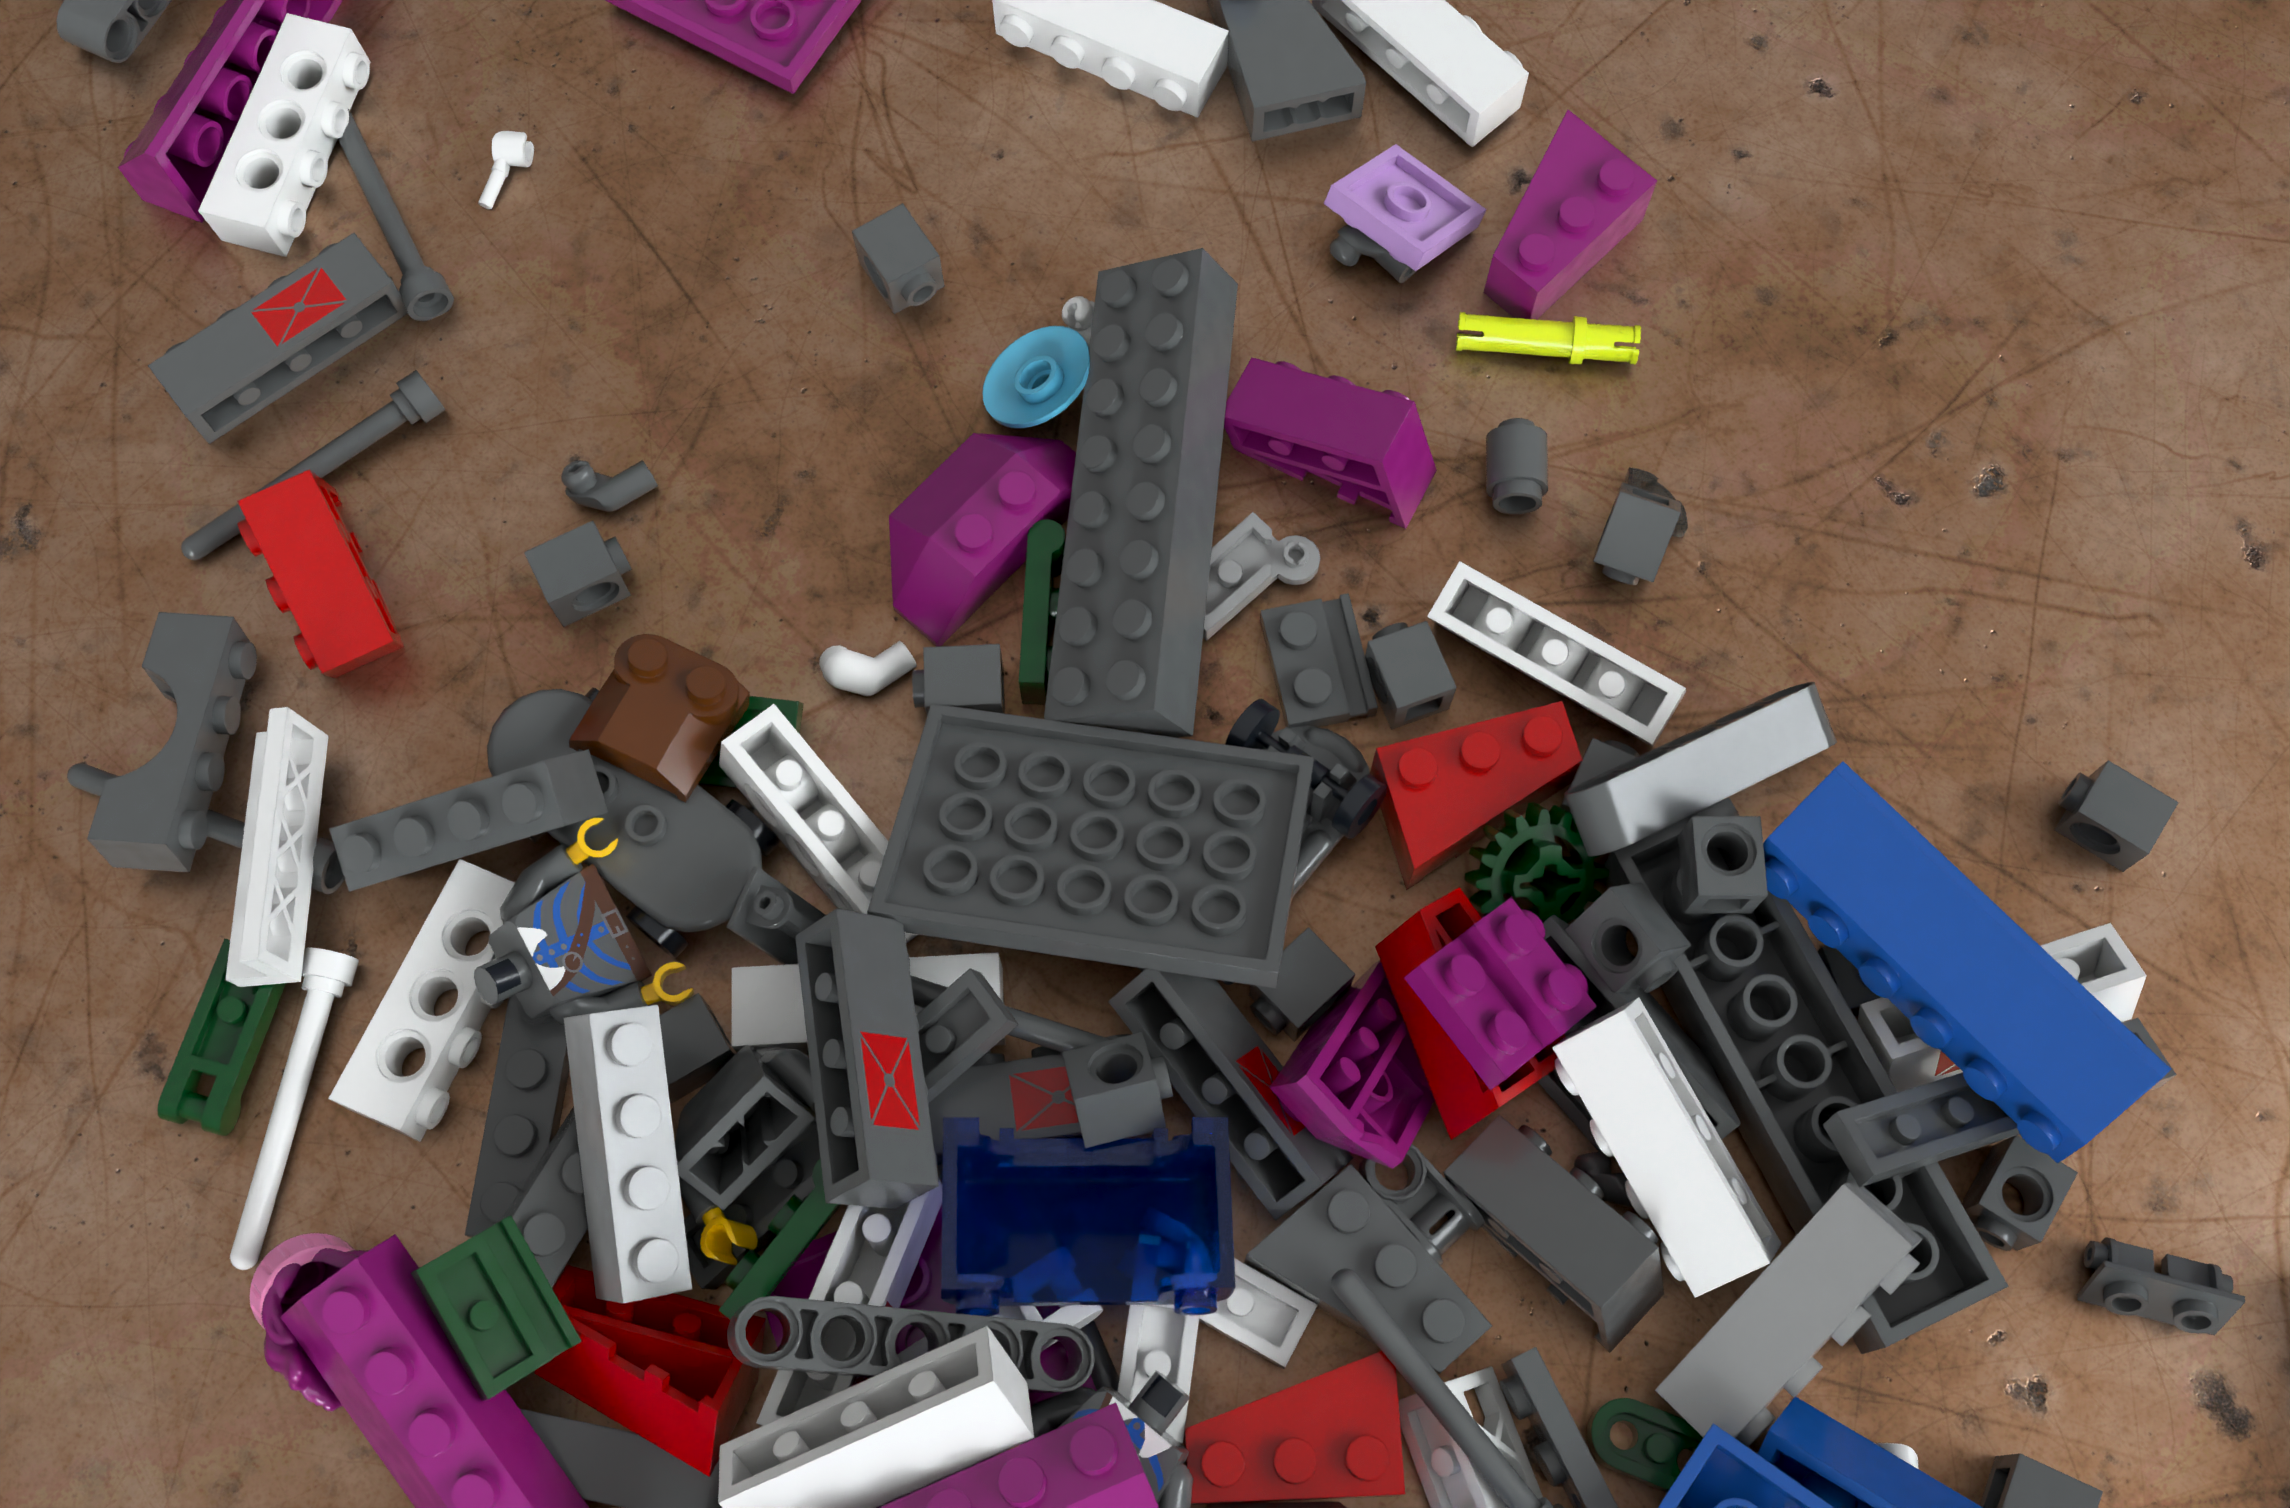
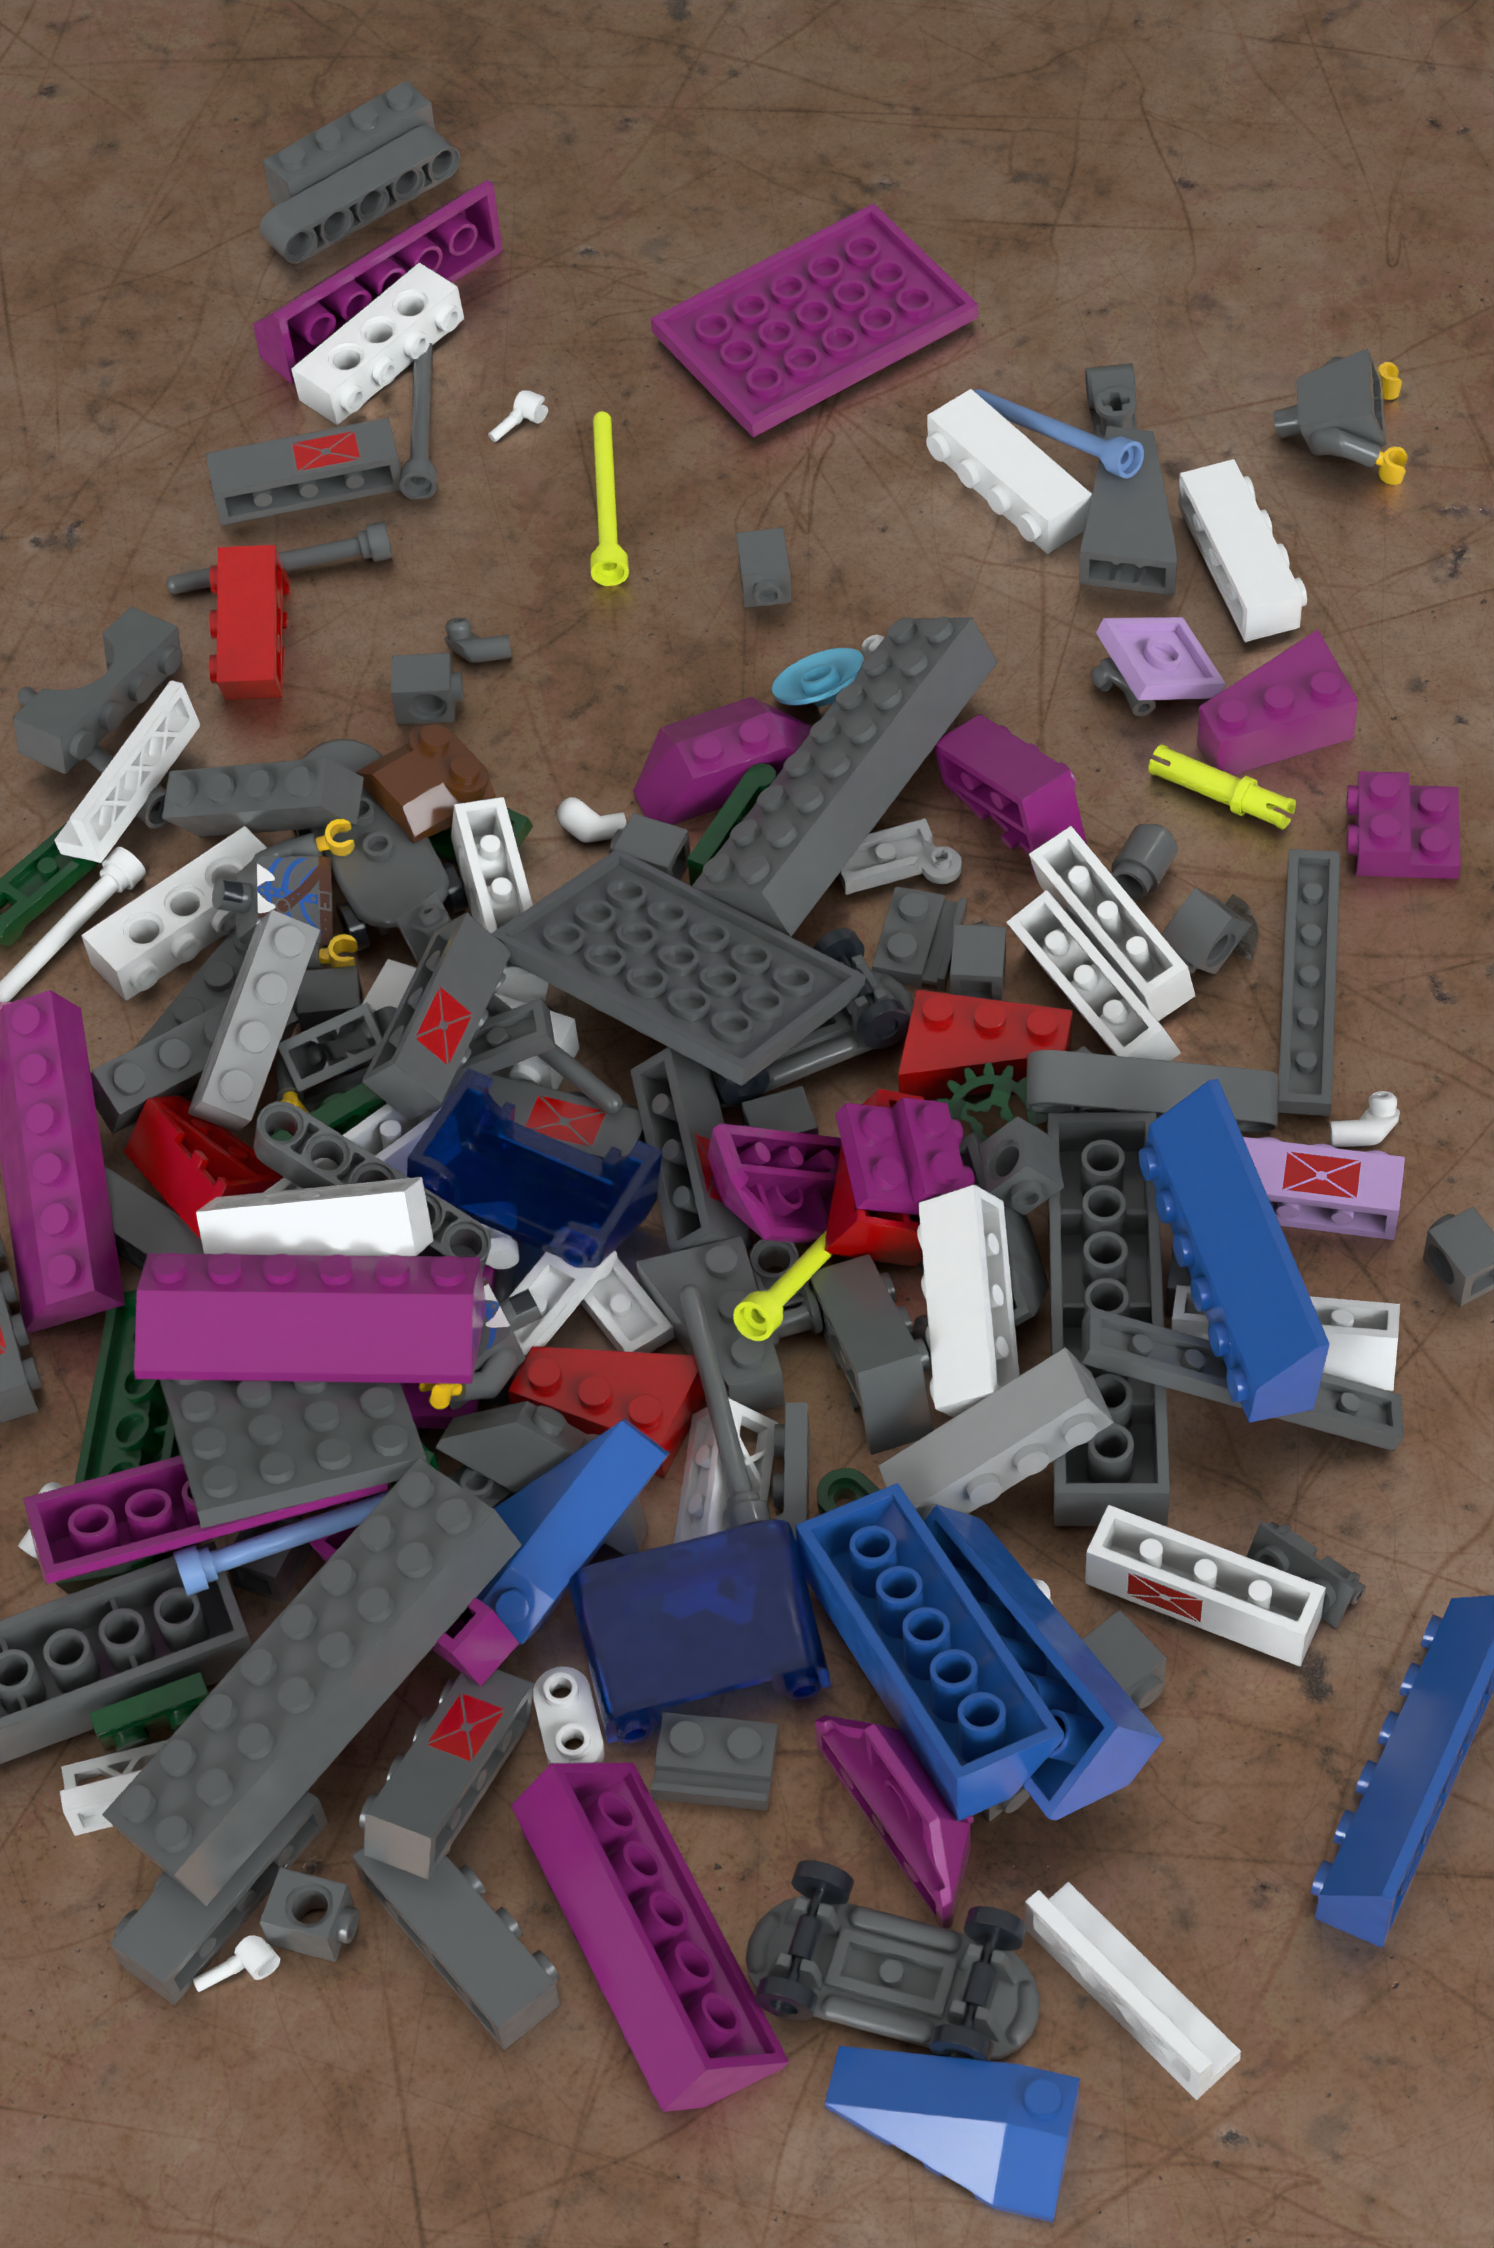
camera: 30 degrees right, 15 degrees down
dark green plate [411,1215,581,1401] -> none
dark grey brick [1062,1032,1173,1148] -> none
dark grey brick [1678,808,1768,914] -> none
dark grey brick [1961,1135,2078,1251] -> none
none -> neon yellow piece [590,411,629,586]
none -> neon yellow piece [733,1230,833,1341]
none -> white brick [1029,826,1196,1021]
none -> white brick [1085,1505,1326,1667]
none -> lavender brick [1243,1137,1405,1240]
none -> dark grey plate [1278,849,1340,1116]
none -> white arm [1329,1091,1400,1148]
none -> magenta plate [1346,771,1461,879]

